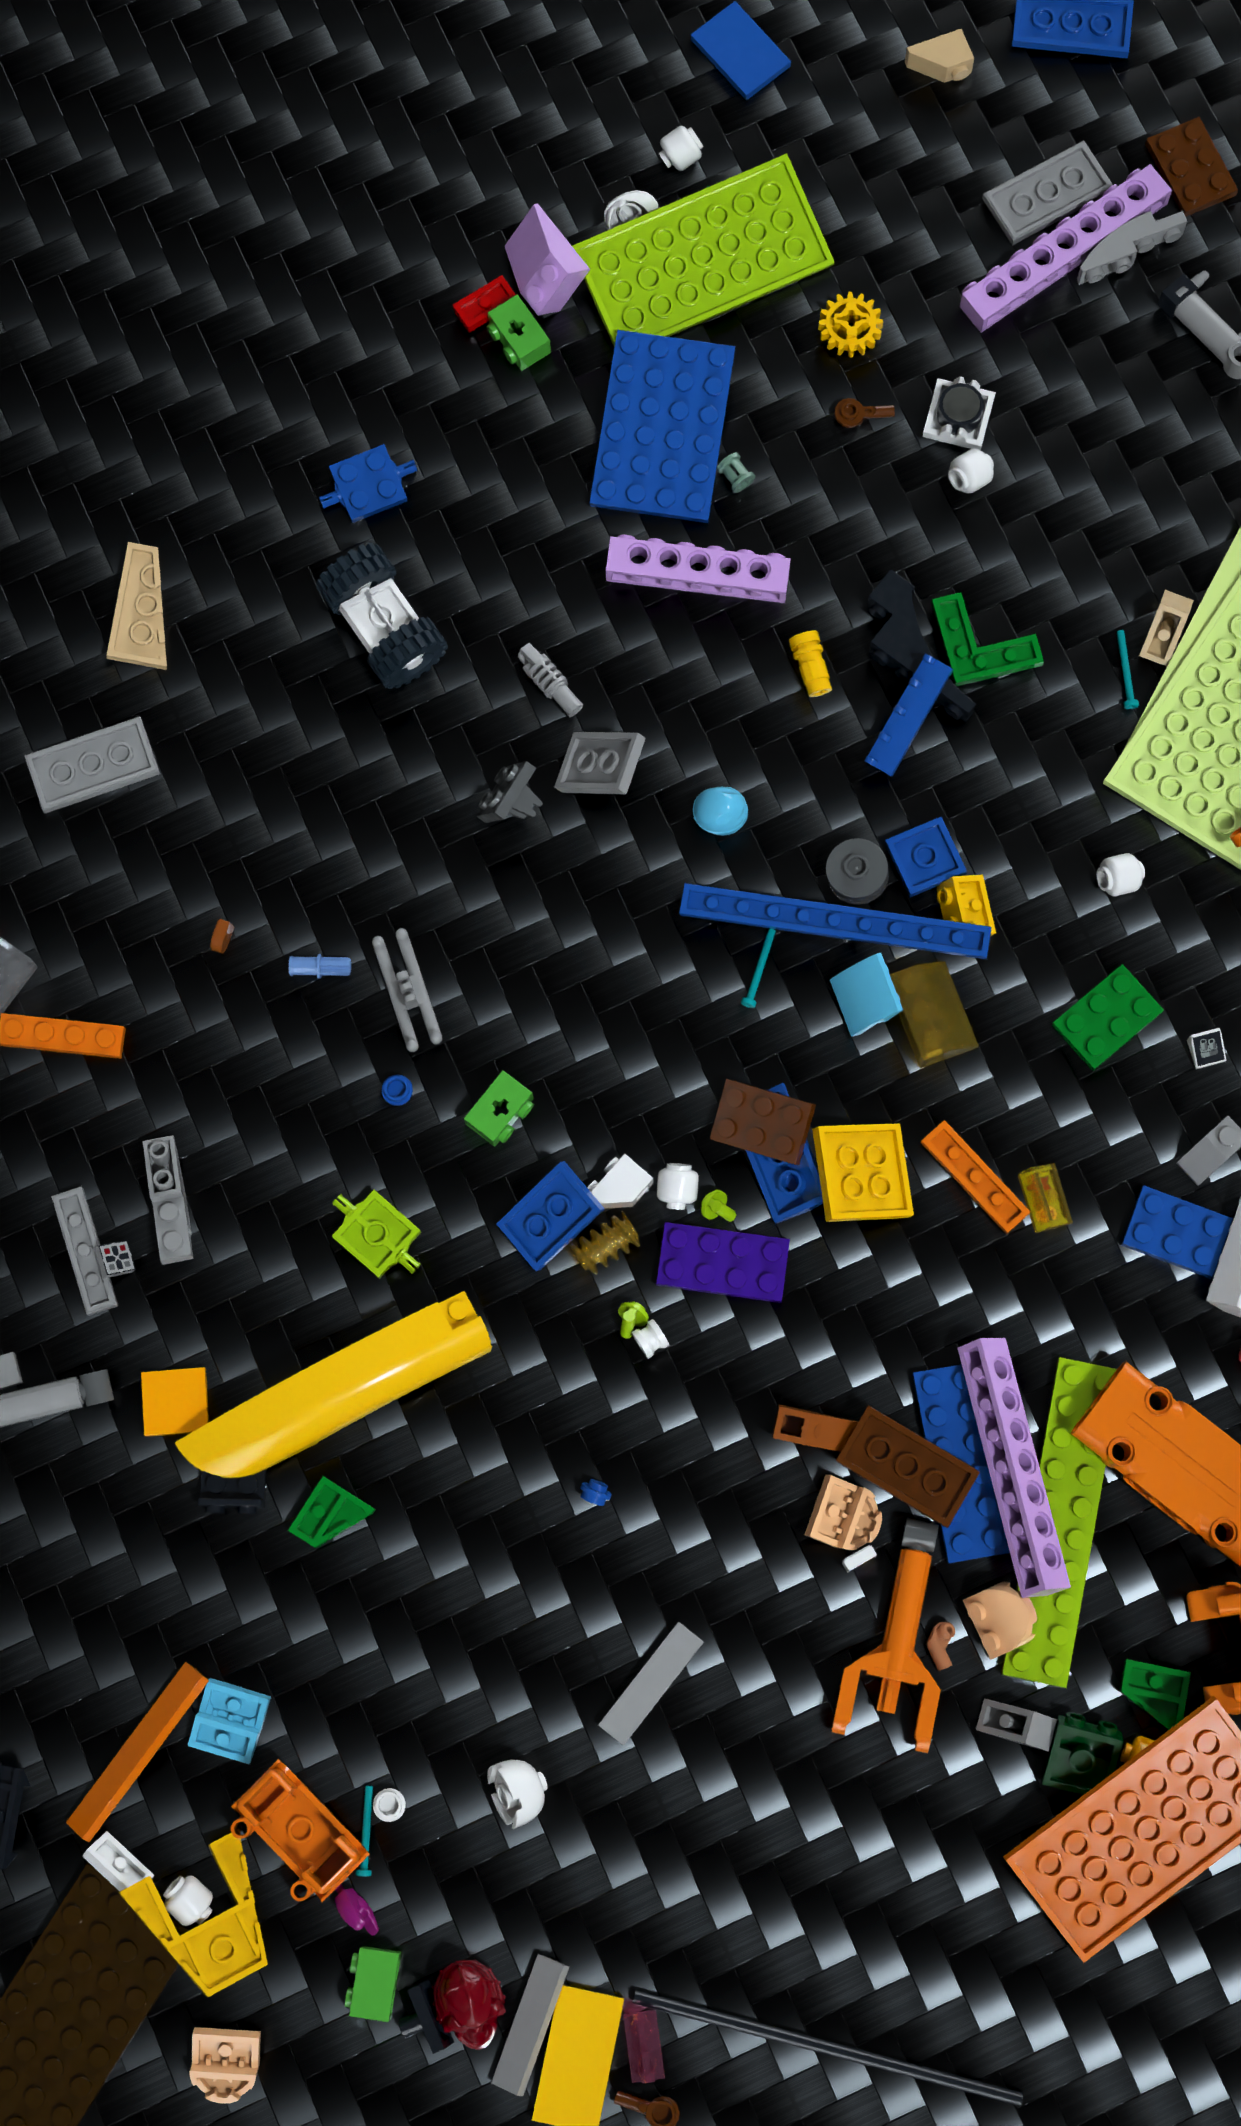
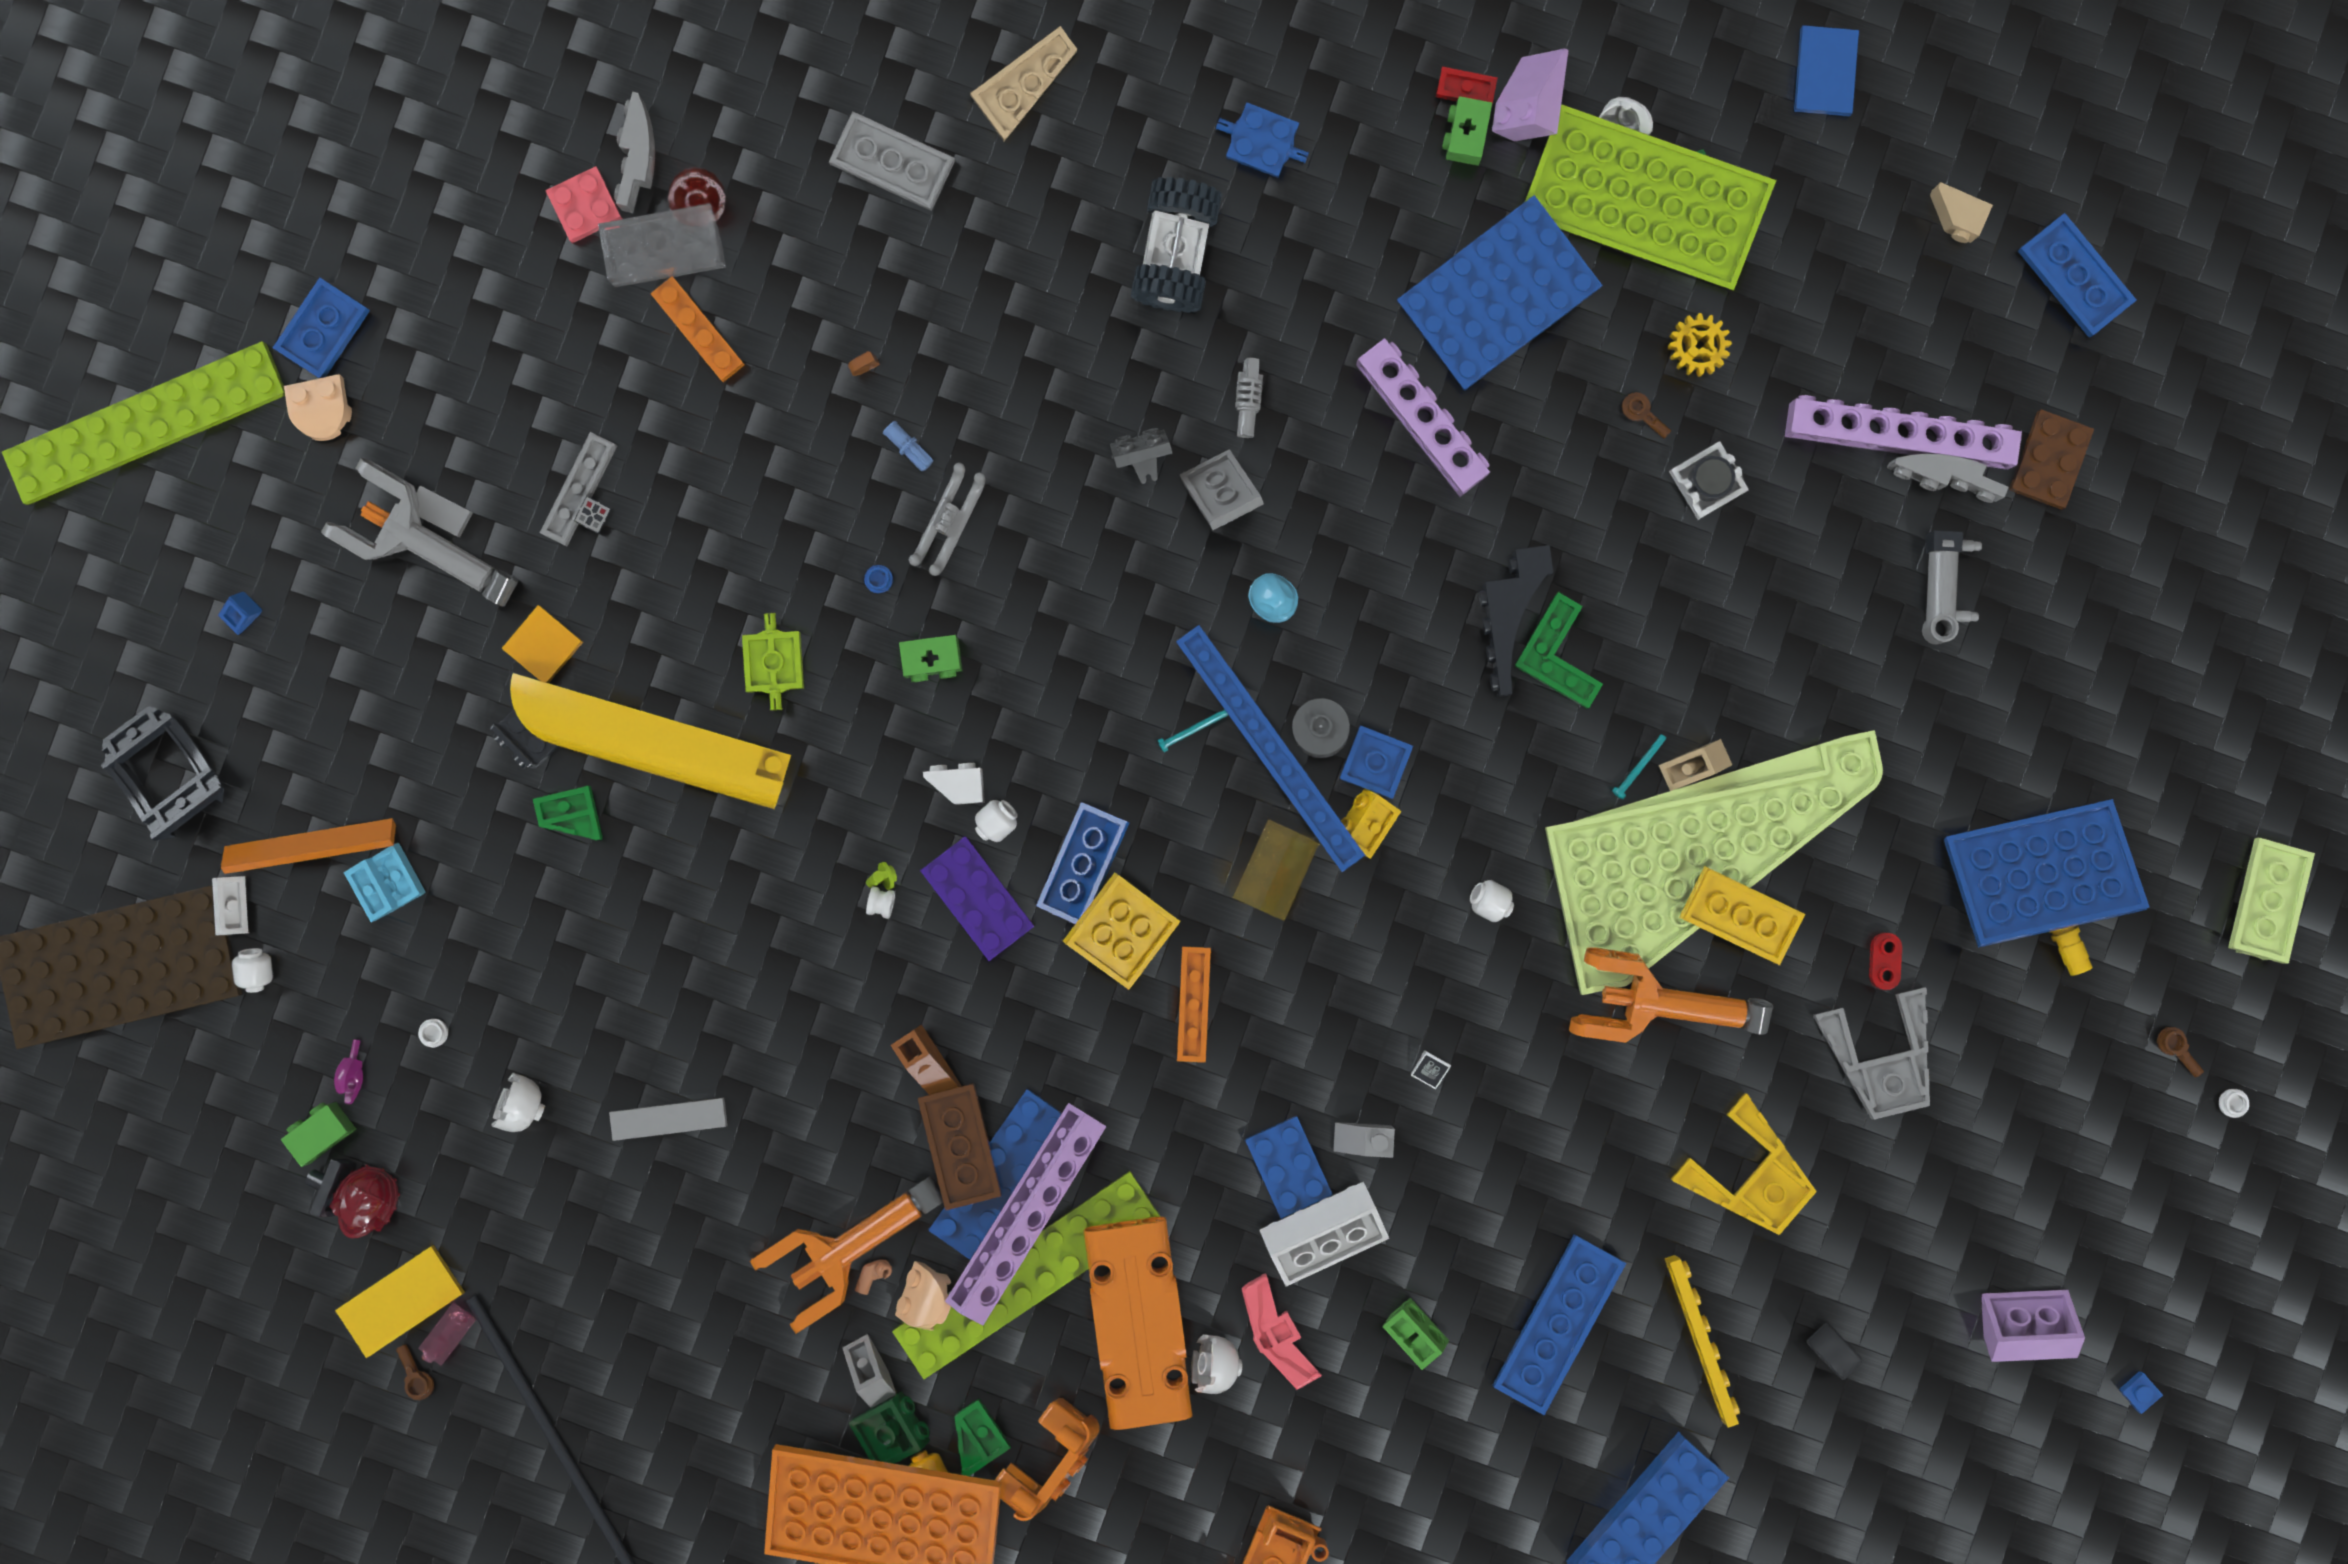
camera: 45 degrees right, 10 degrees up
yellow wing [119,1829,268,1997] -> none
light grey slope [142,1135,194,1265] -> none
light nougat slope [189,2027,261,2103] -> none
orange container [231,1759,370,1902] -> none
teal piece [355,1786,373,1877] -> none
light grey tile [491,1954,569,2096] -> none
blue plate [496,1161,605,1272] -> none
clear yellow piece [569,1211,641,1275] -> none
blue plate [580,1479,612,1506] -> none
white head [659,126,704,171] -> none
lime plate [701,1190,736,1222] -> none
reddish brown plate [710,1079,816,1165] -> none
sand green bush [717,452,755,493] -> none
yellow axle [789,630,832,697] -> none
light nougat slope [804,1474,882,1550] -> none
medium azure slope [830,953,903,1037] -> none
white tile [842,1545,877,1573] -> none
blue hinge [864,653,954,777] -> none
white head [948,449,994,493] -> none
light grey tile [982,140,1113,246] -> none
clear yellow slope [1018,1163,1073,1233] -> none
green plate [1052,964,1164,1071] -> none

